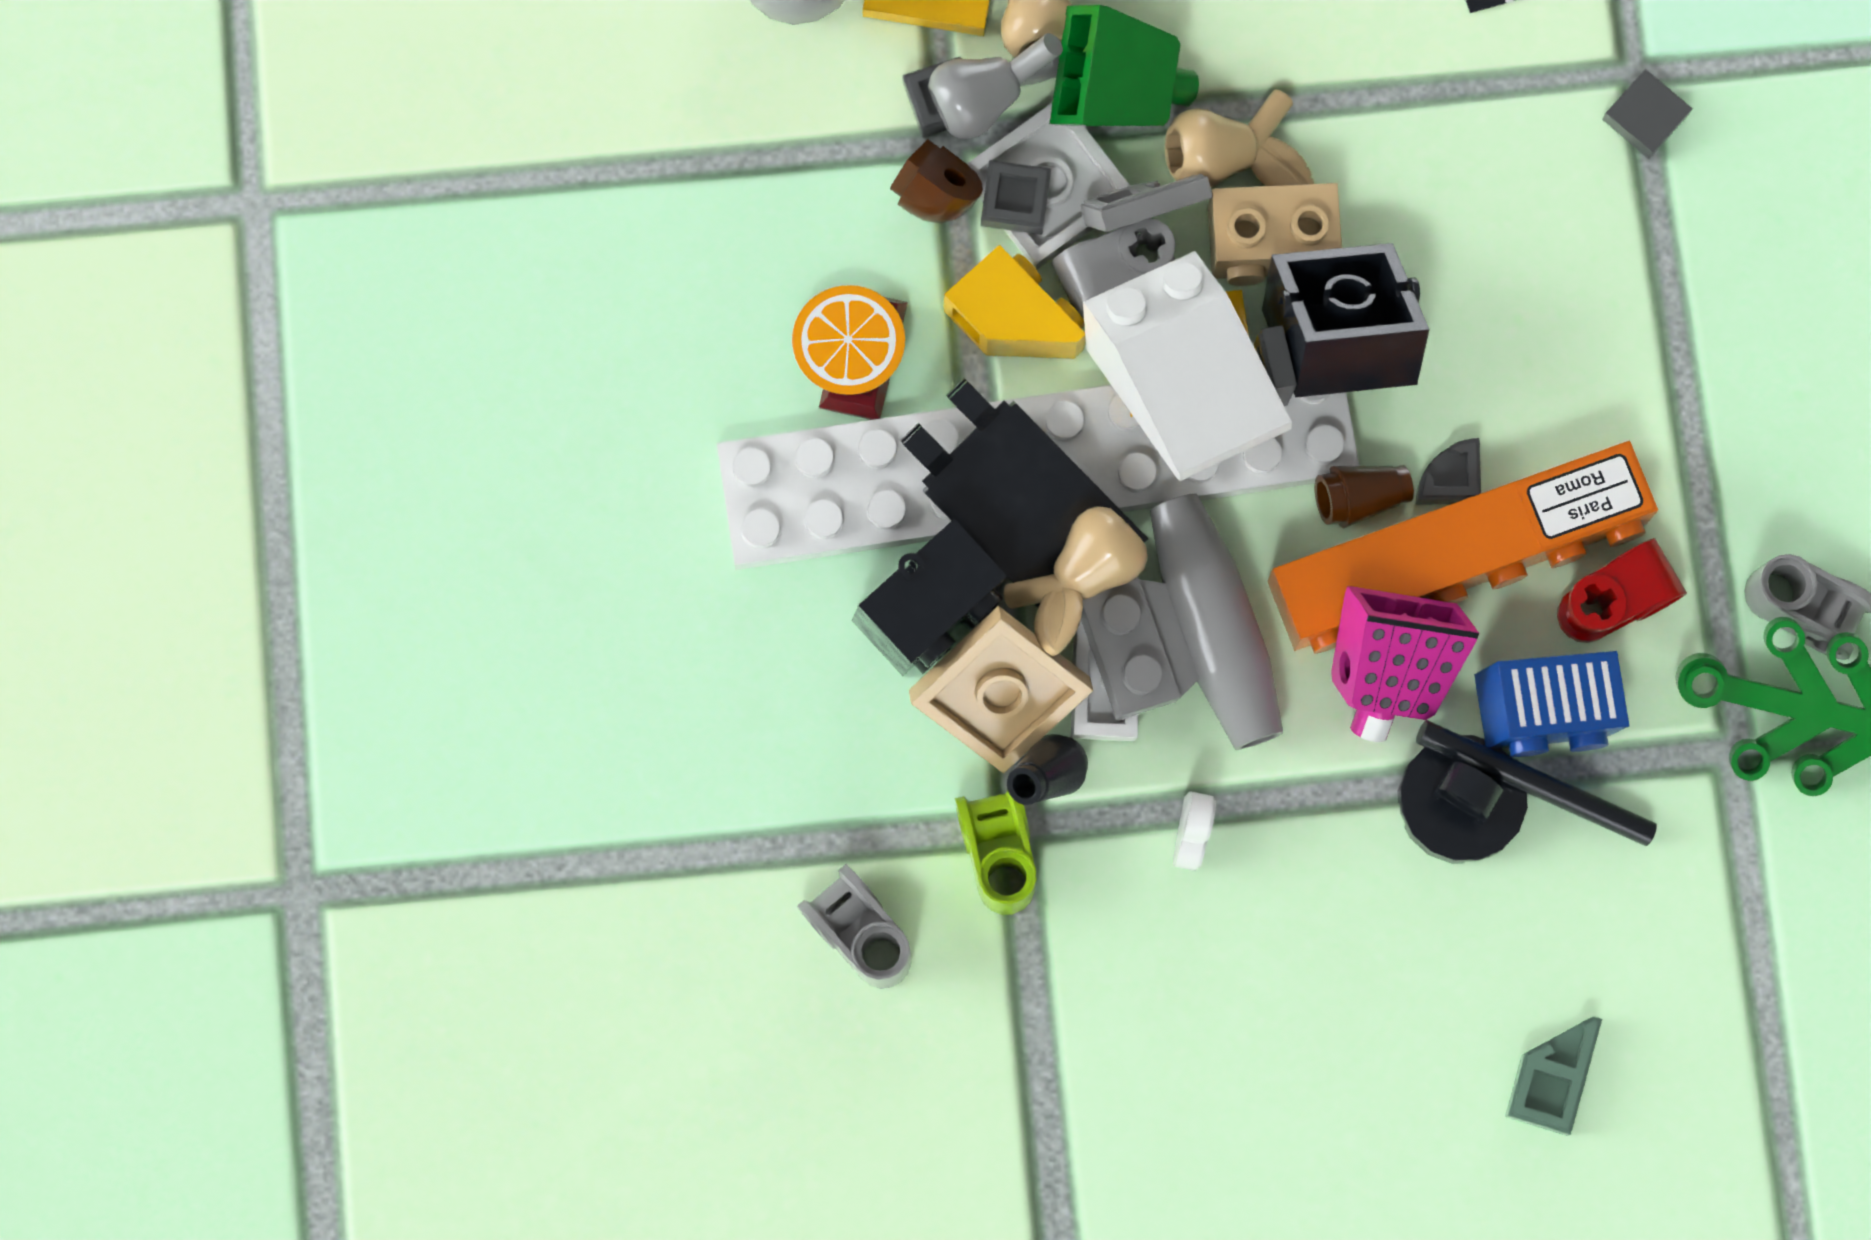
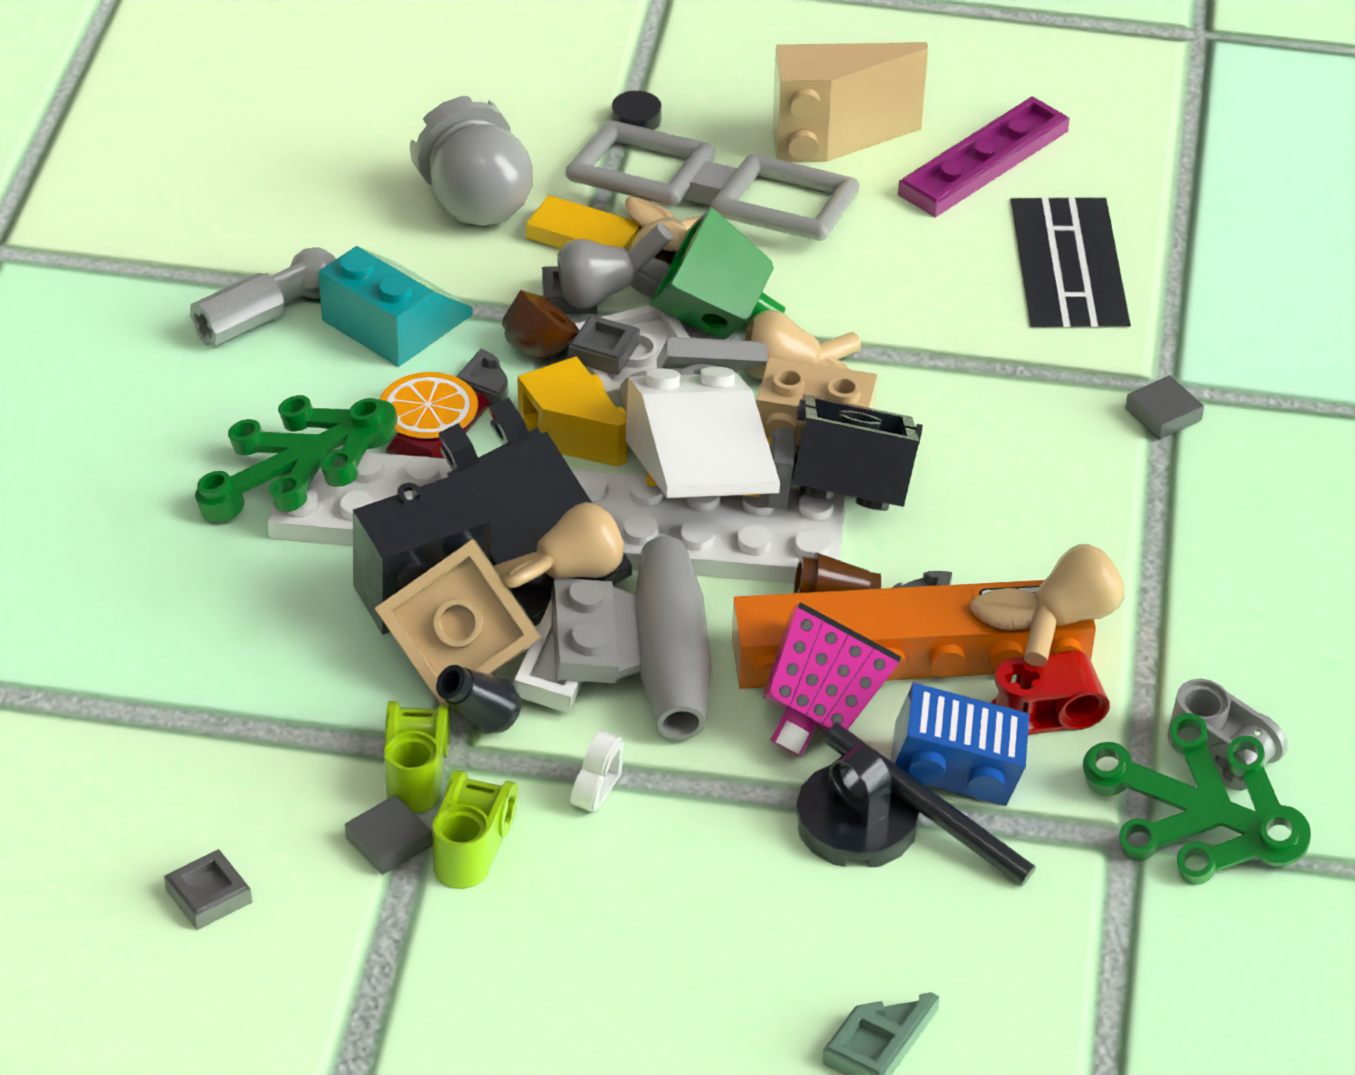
camera: 15 degrees right, 35 degrees down
light grey piece [796,864,912,989] -> none
none -> flat silver tile [164,849,252,930]
none -> light grey piece [190,247,337,346]
none -> green plant [195,395,398,523]
none -> teal slope [319,246,473,367]
none -> dark grey tile [345,795,433,875]
none -> lime piece [432,770,518,889]
none -> dark grey tile [456,348,508,407]
none -> tan piece [970,544,1125,667]

